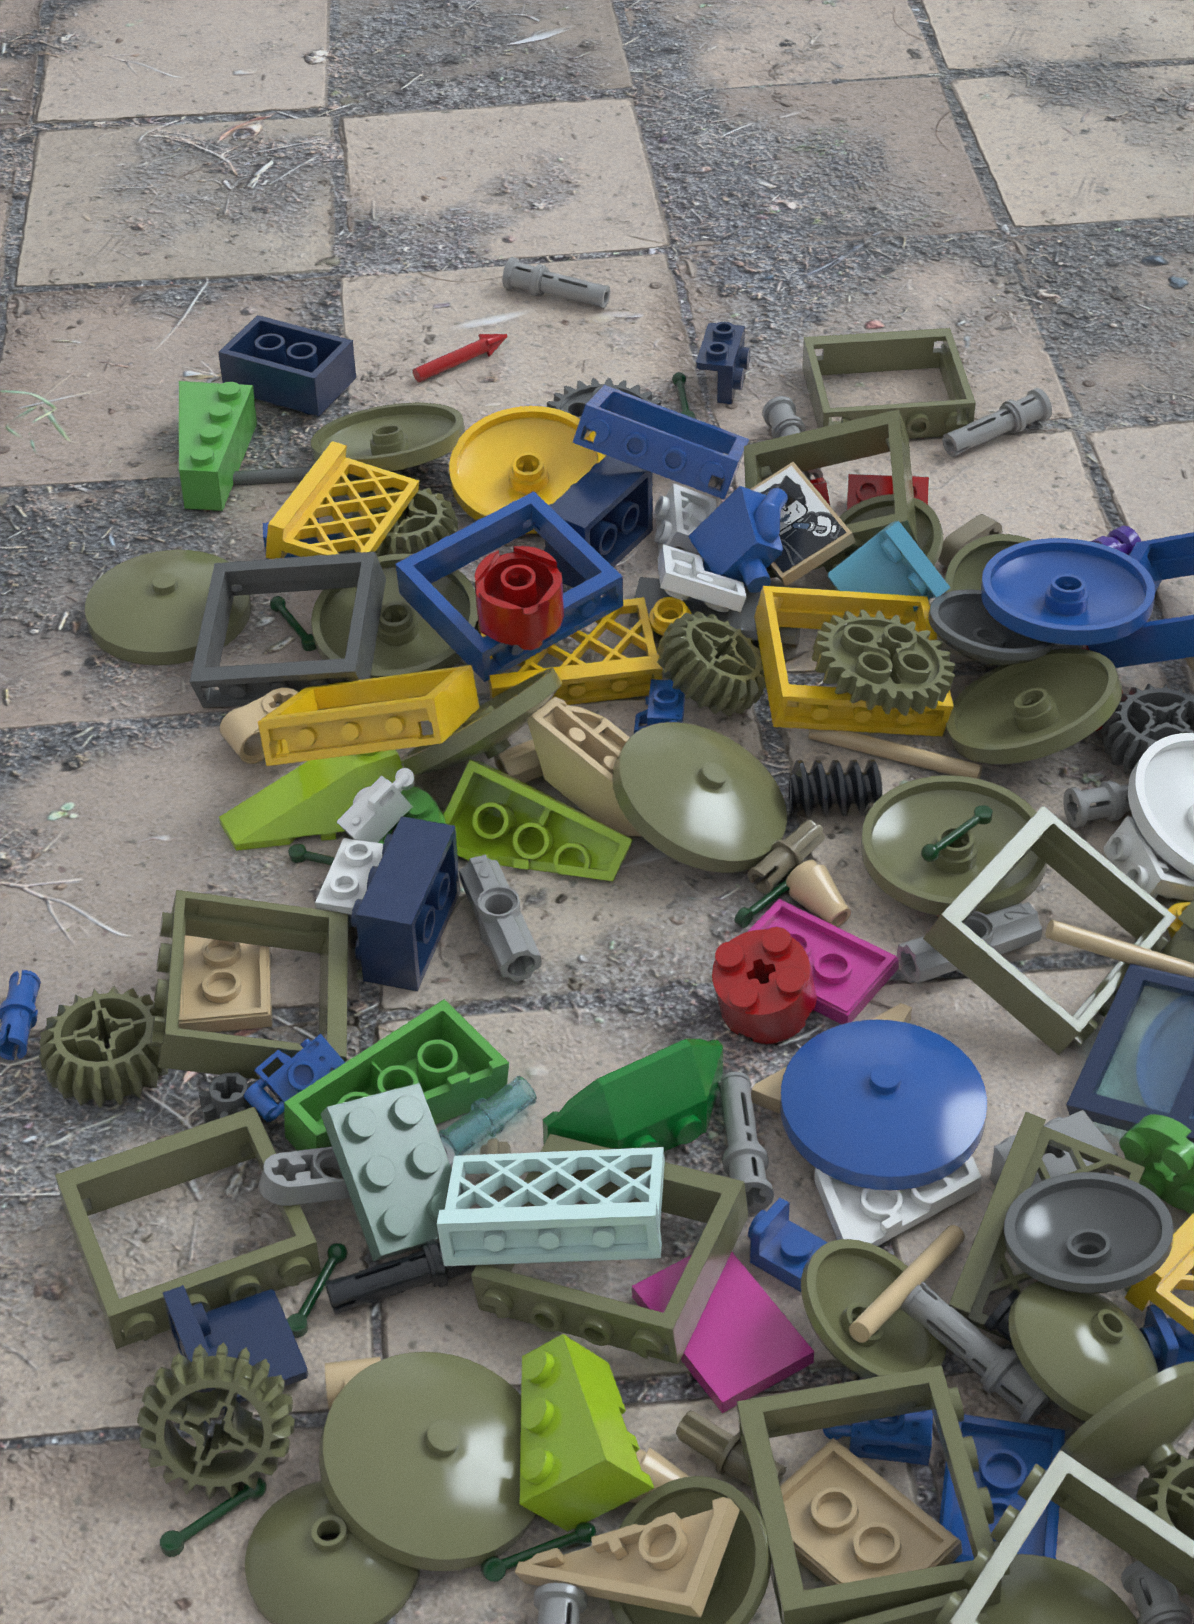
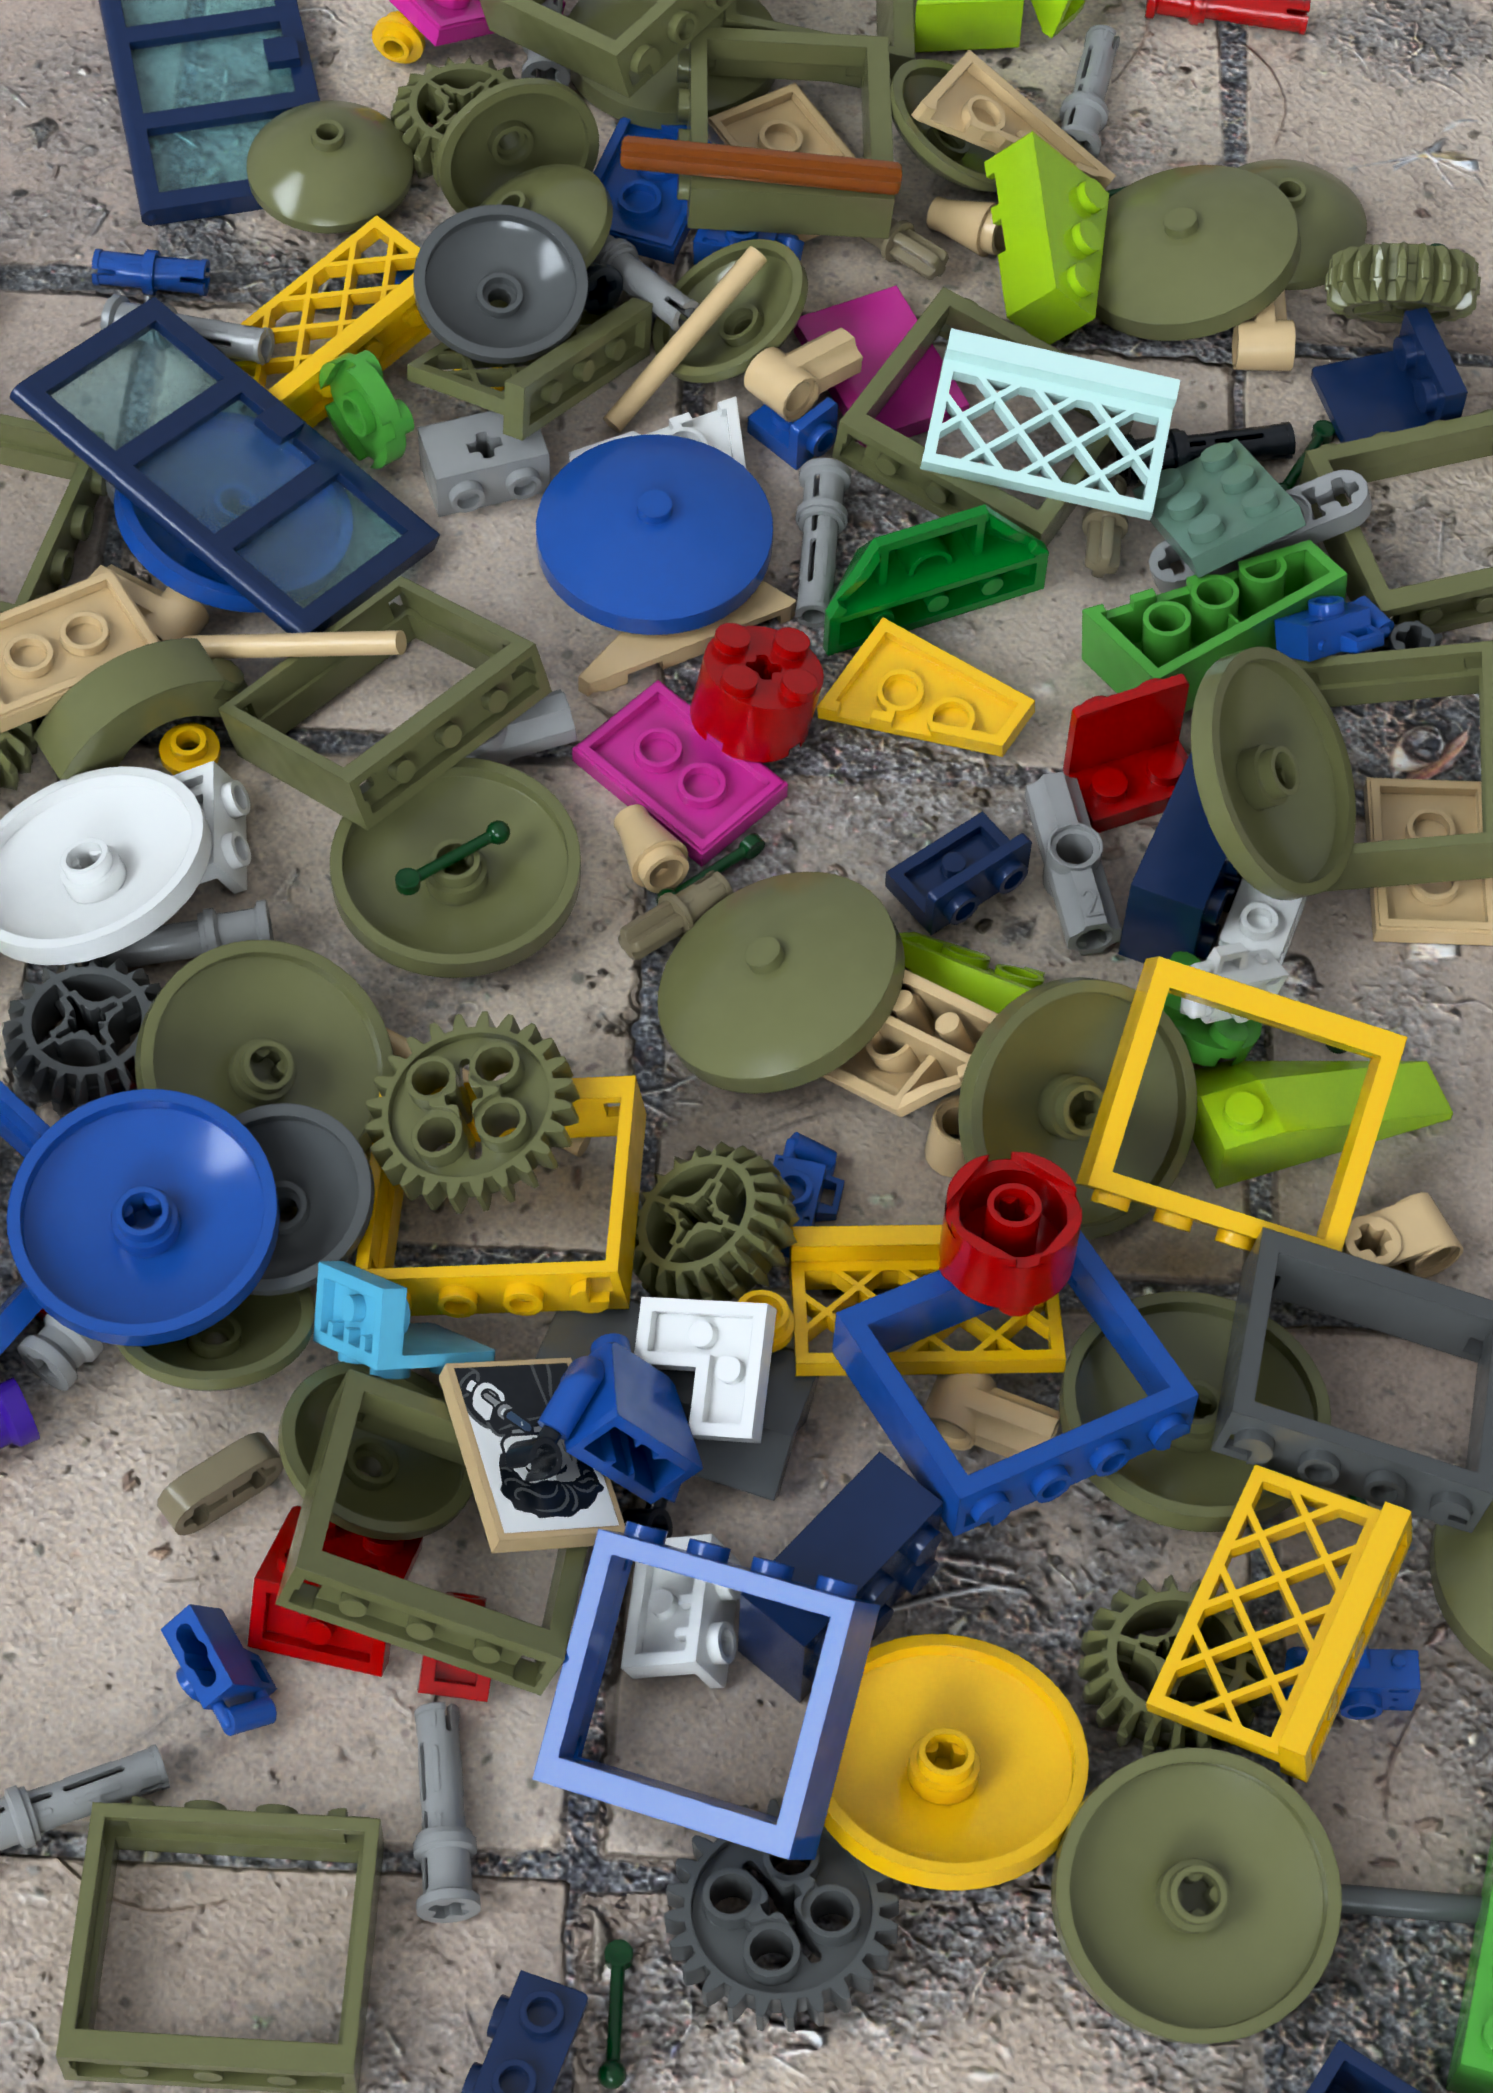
camera: 175 degrees left, 15 degrees up
clear light blue pin [438,1076,537,1156] -> none
black piece [788,759,883,817] -> none
none -> blue piece [160,1604,277,1736]
none -> dark orange axle [620,135,902,195]
none -> tan piece [744,327,863,422]
none -> yellow wing [817,617,1035,757]
none -> dark blue bracket [885,811,1032,935]
none -> red bracket [1063,674,1189,833]
none -> olive dish [1191,647,1356,901]

